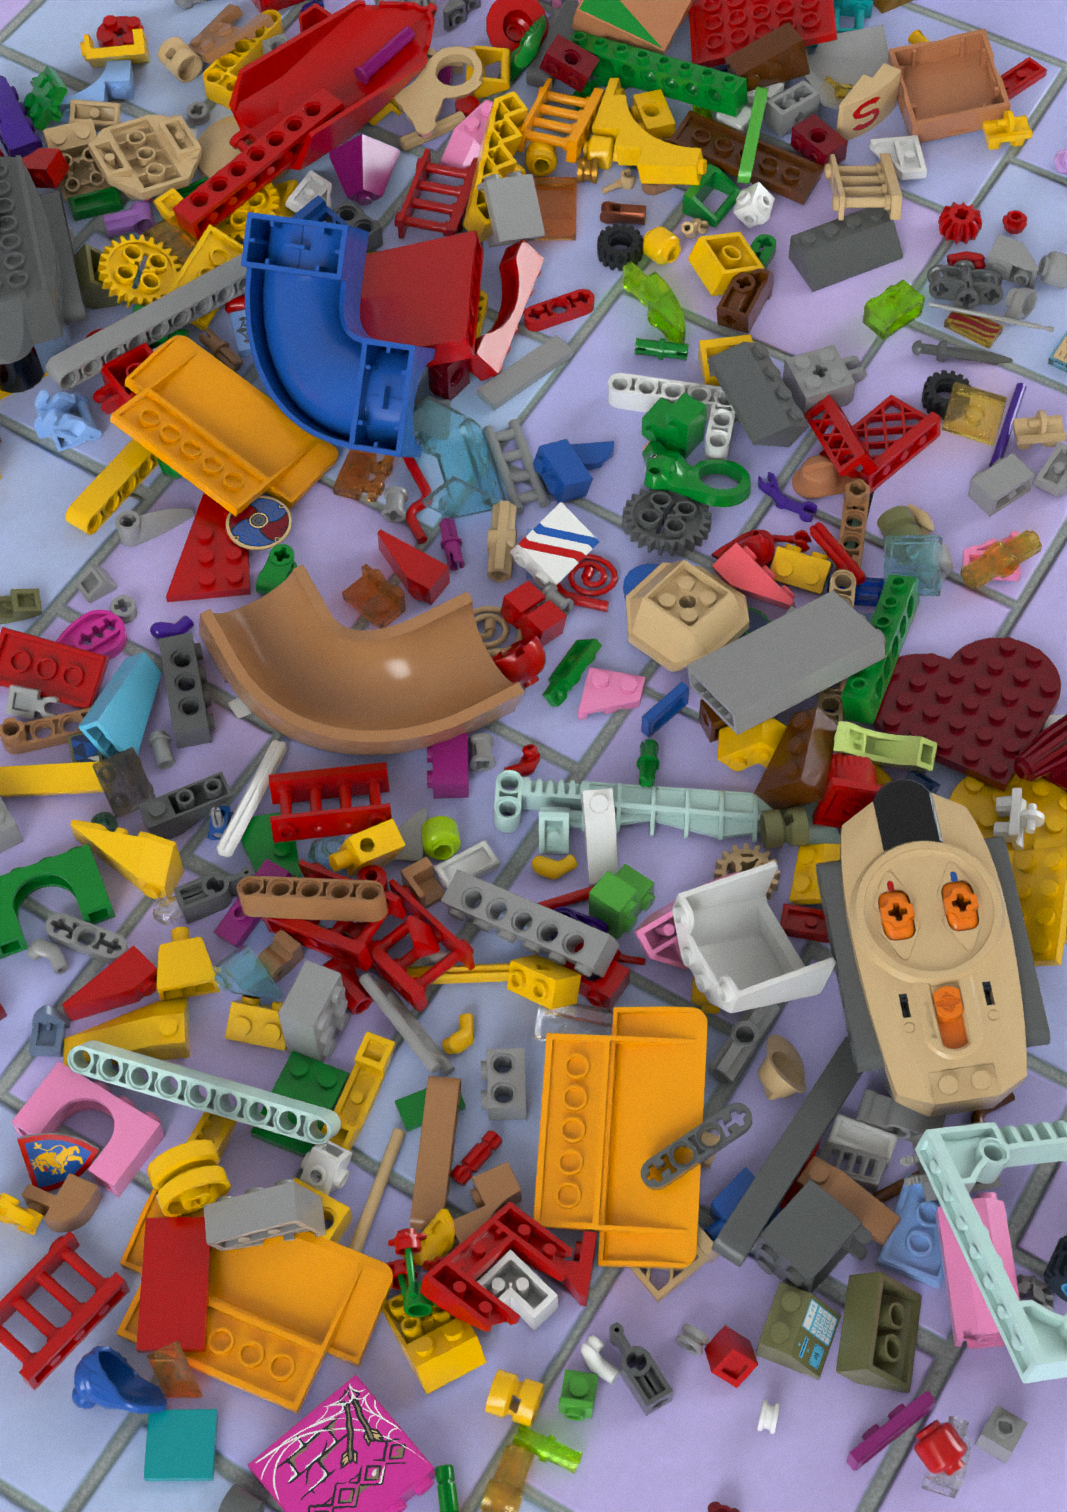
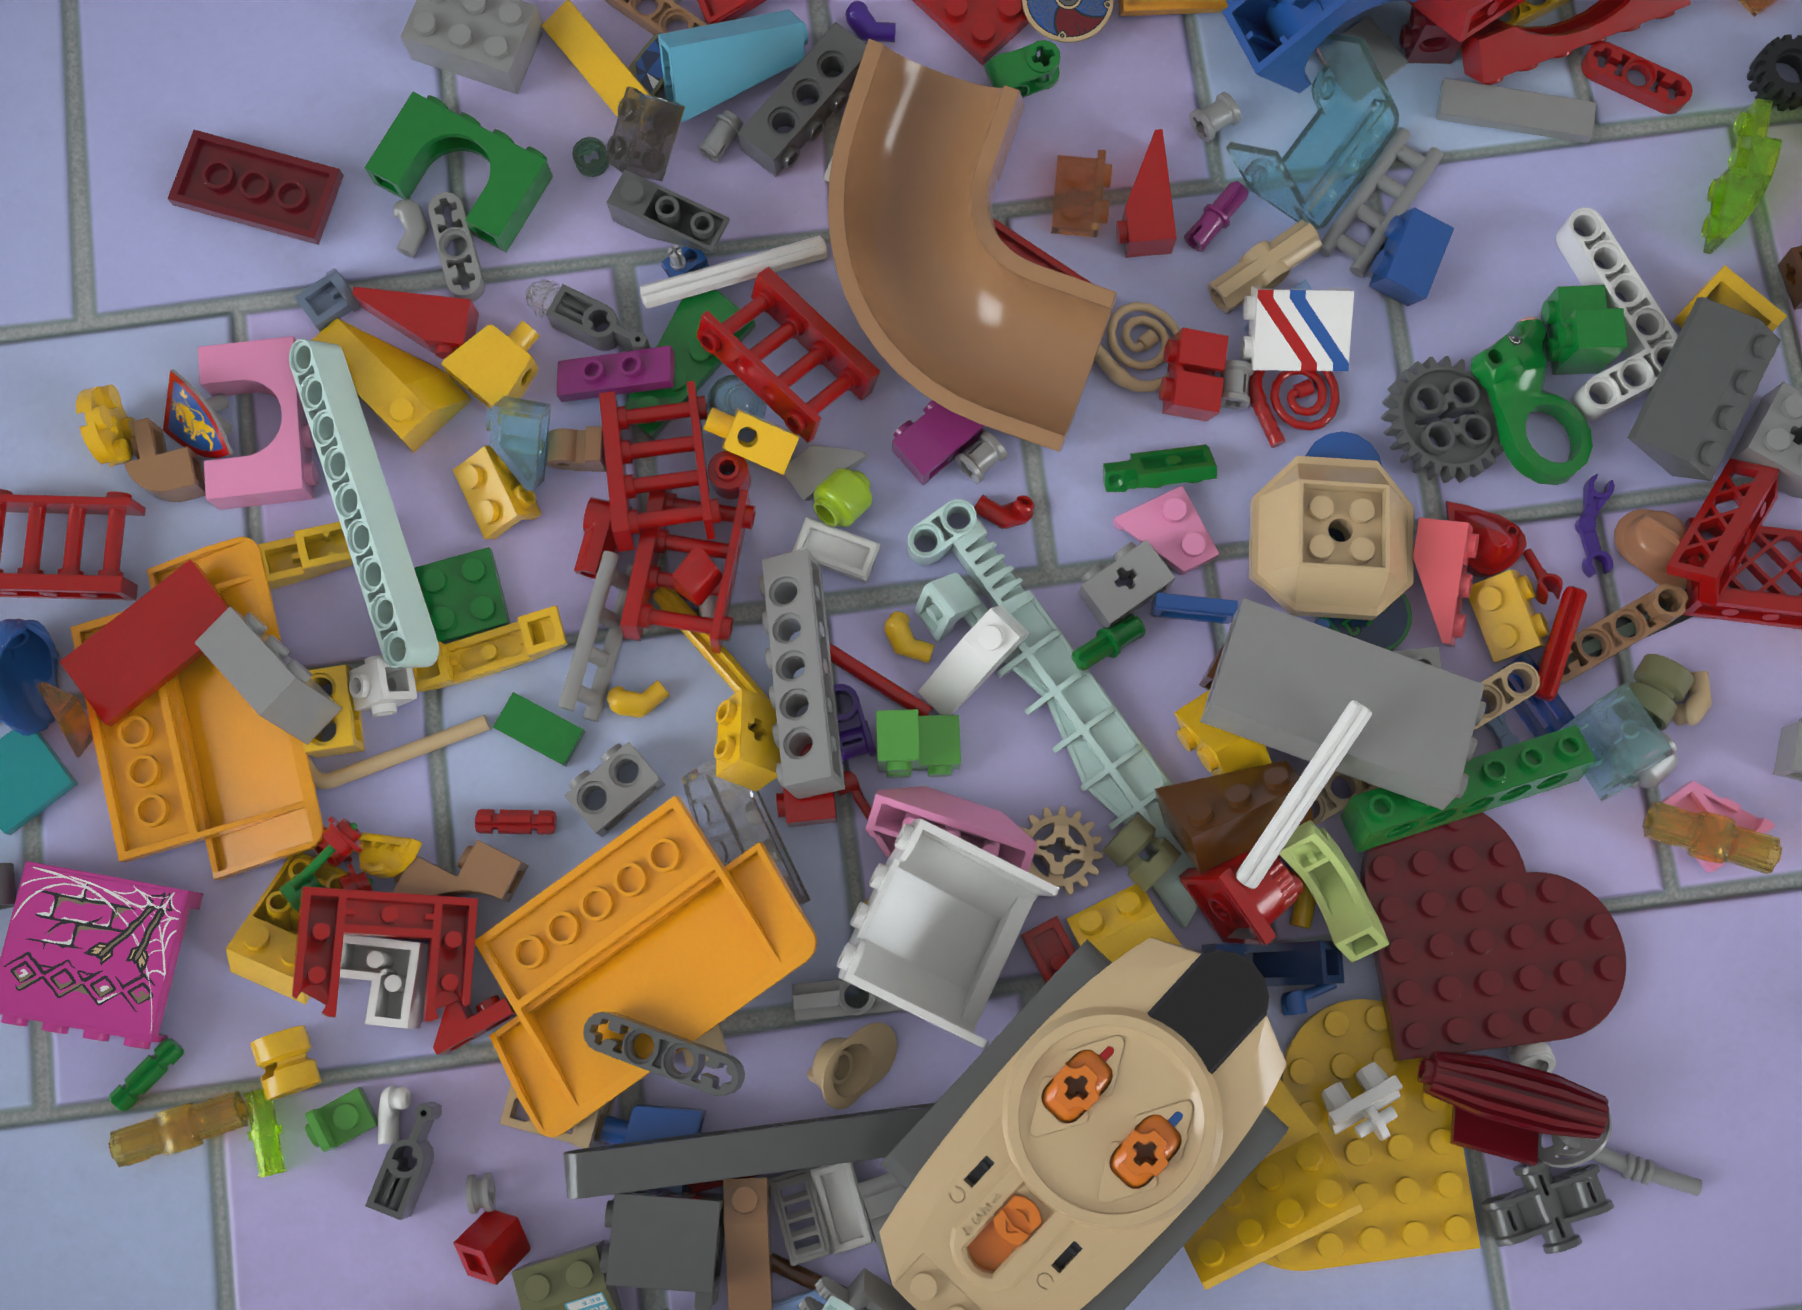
camera: 50 degrees right, 20 degrees up
yellow wedge [70,819,184,901] -> none
yellow wheel [146,1139,231,1217] -> none
medium nougat beam [236,876,388,922] -> none
light grey brick [278,960,350,1063] -> none
clear orange plate [333,449,394,502] -> none
medium nougat panel [401,856,445,909] -> none
red piece [402,457,433,544] -> none
medium nougat beam [410,1076,461,1230] -> none
red cylinder [492,635,546,688] -> none
blue tile [571,441,614,470] -> none
green pin [635,338,689,361] -> none
none -> light grey brick [1078,539,1176,628]
none -> white axle [1236,700,1372,889]

